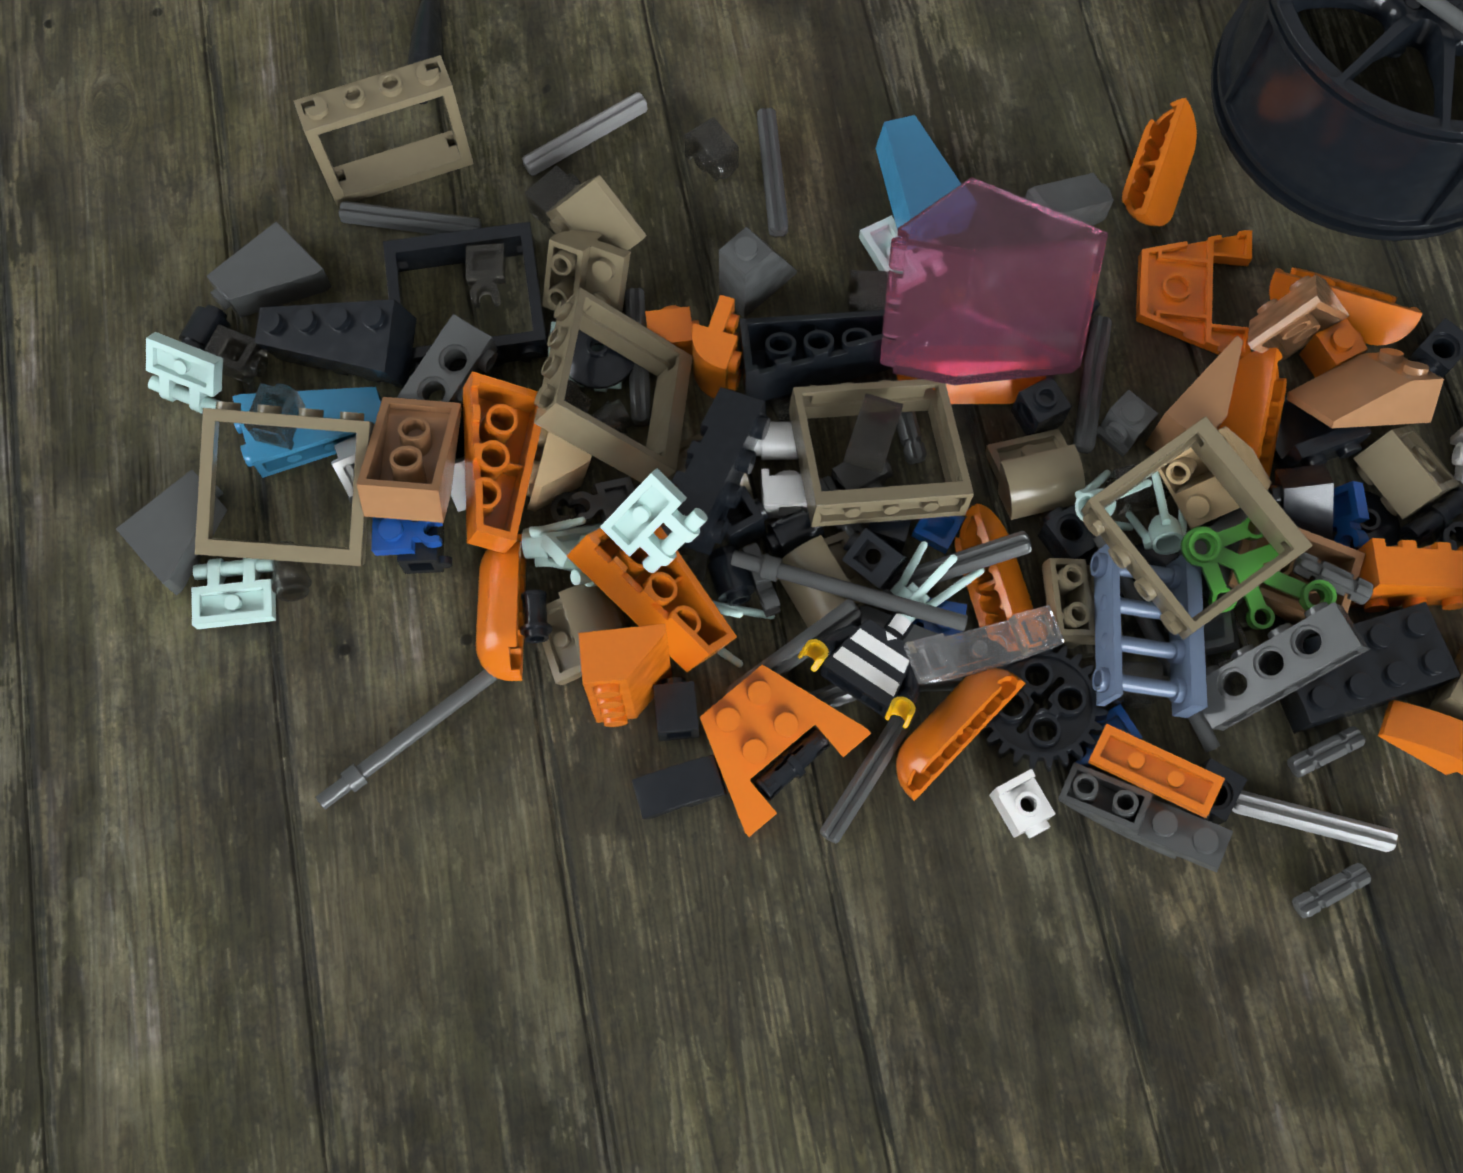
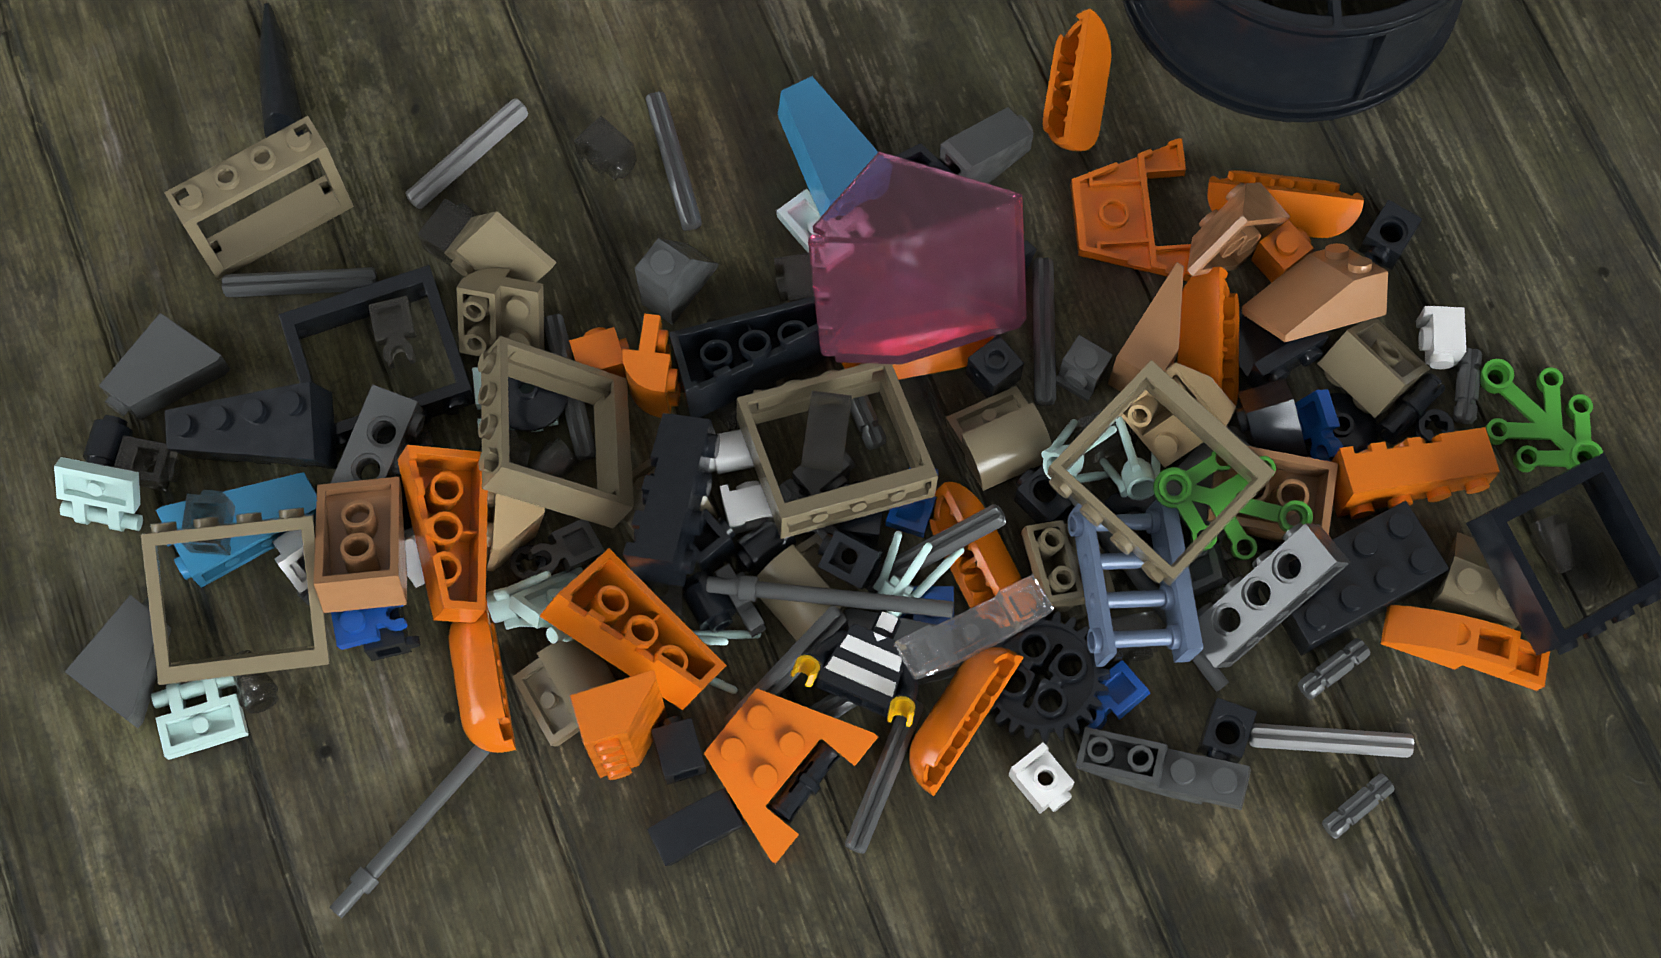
camera: 10 degrees left, 0 degrees up
black pin [520,590,552,643] -> none
light aqua plate [600,468,708,573] -> none
orange plate [1089,723,1225,818] -> none
dark grey axle [1293,552,1374,605] -> none

